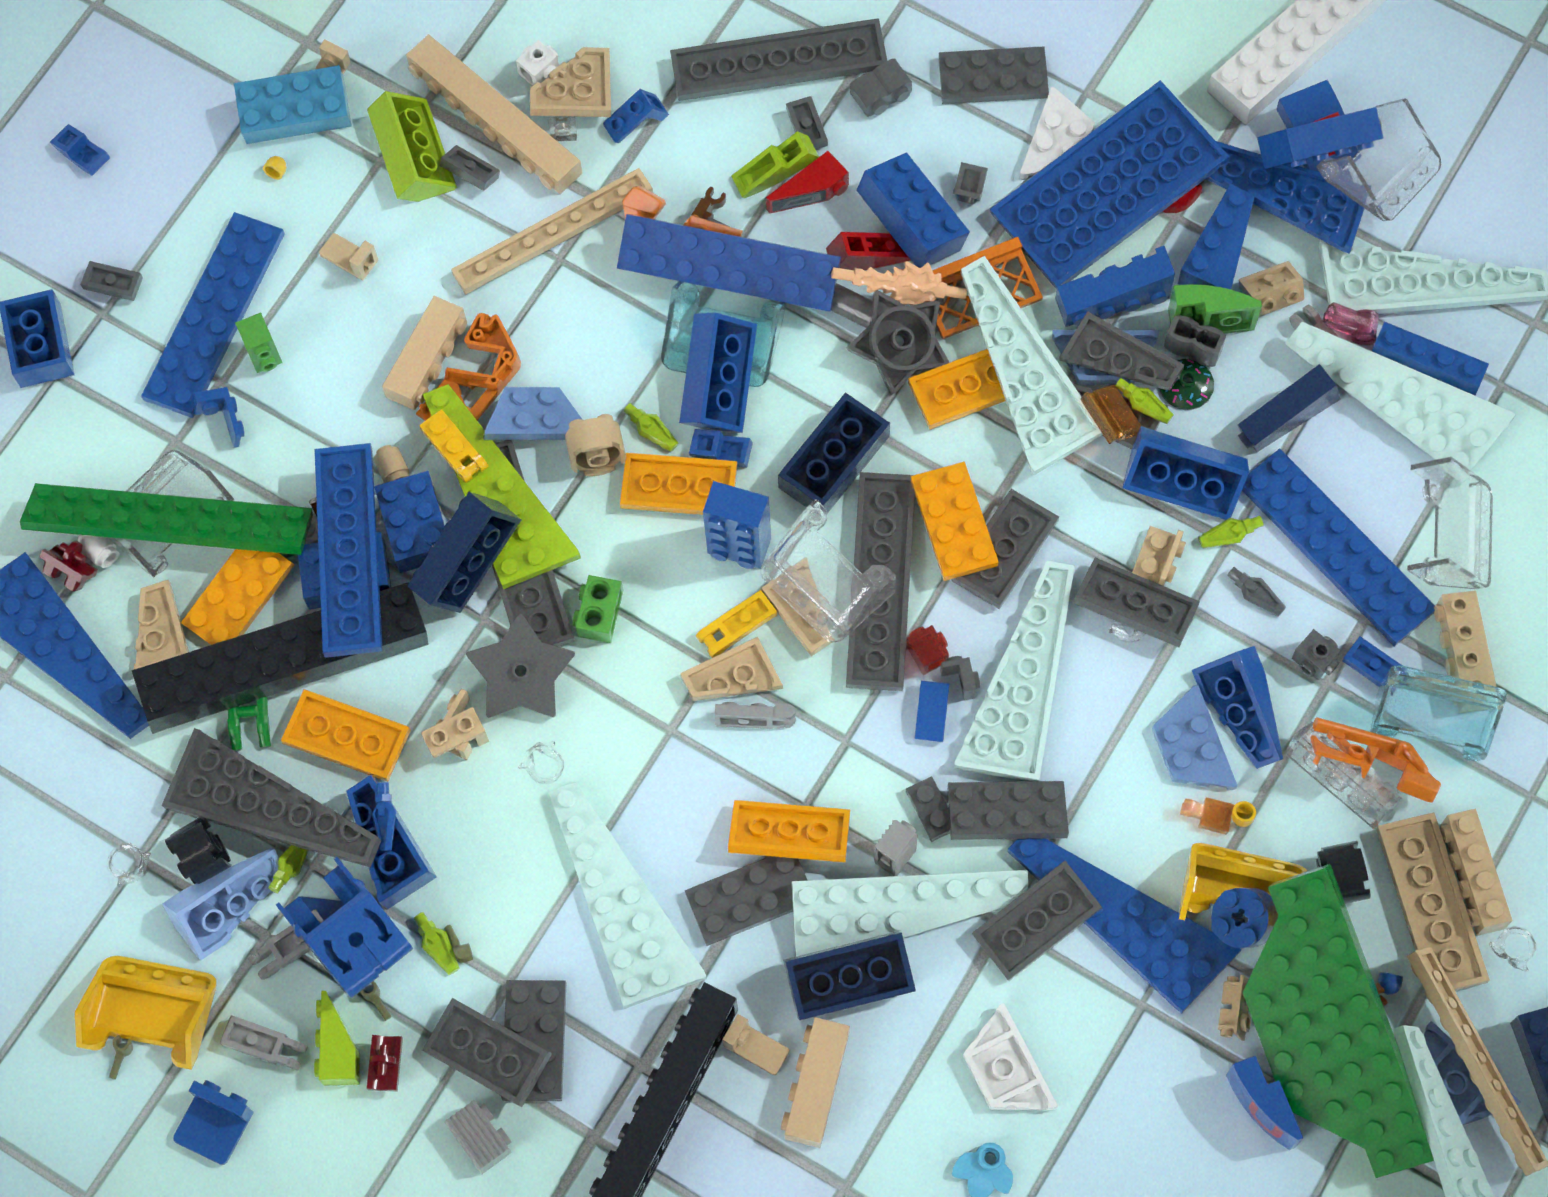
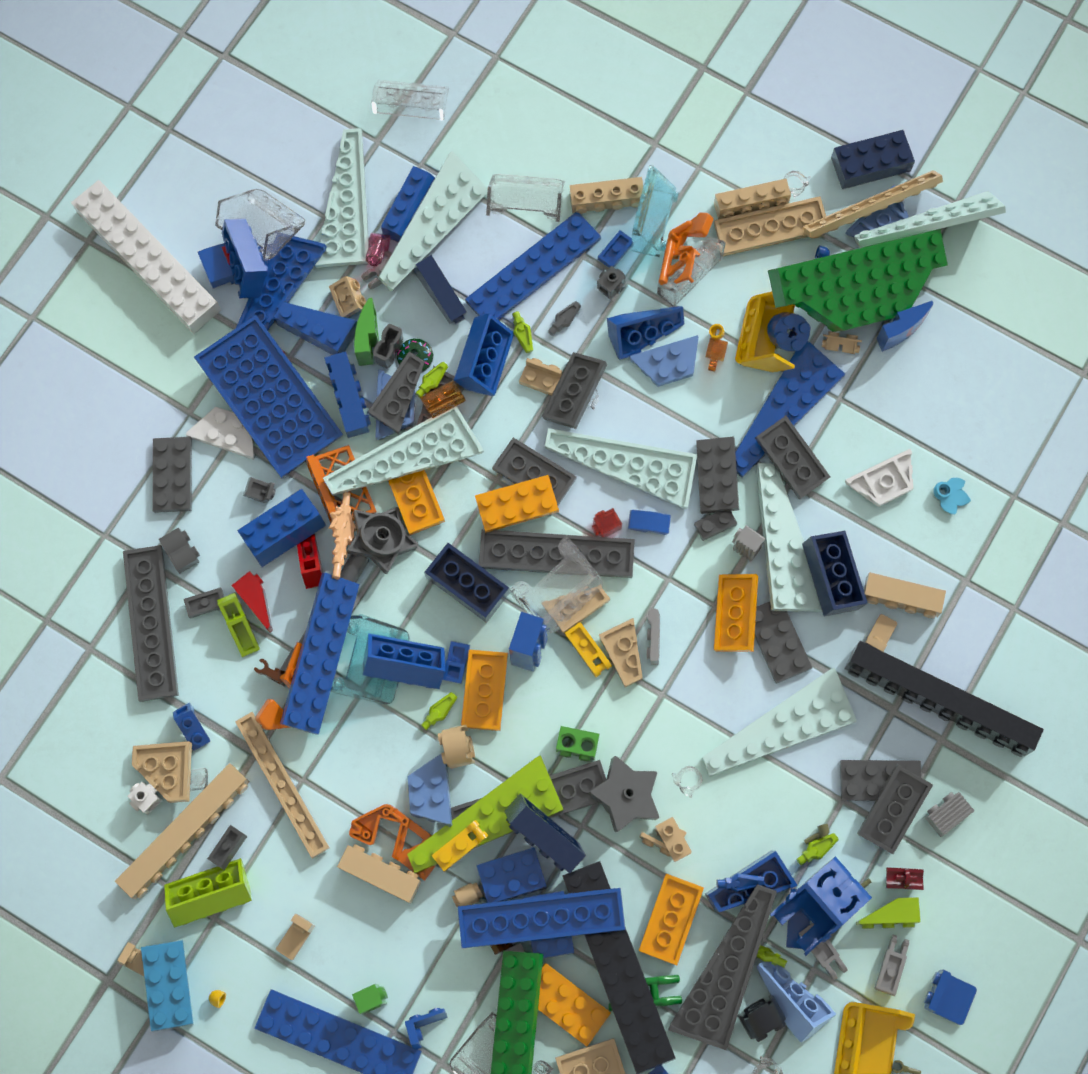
camera: 90 degrees left, 5 degrees up
dark grey bracket [940,656,980,700] -> none
black brick [1316,841,1371,904] -> none

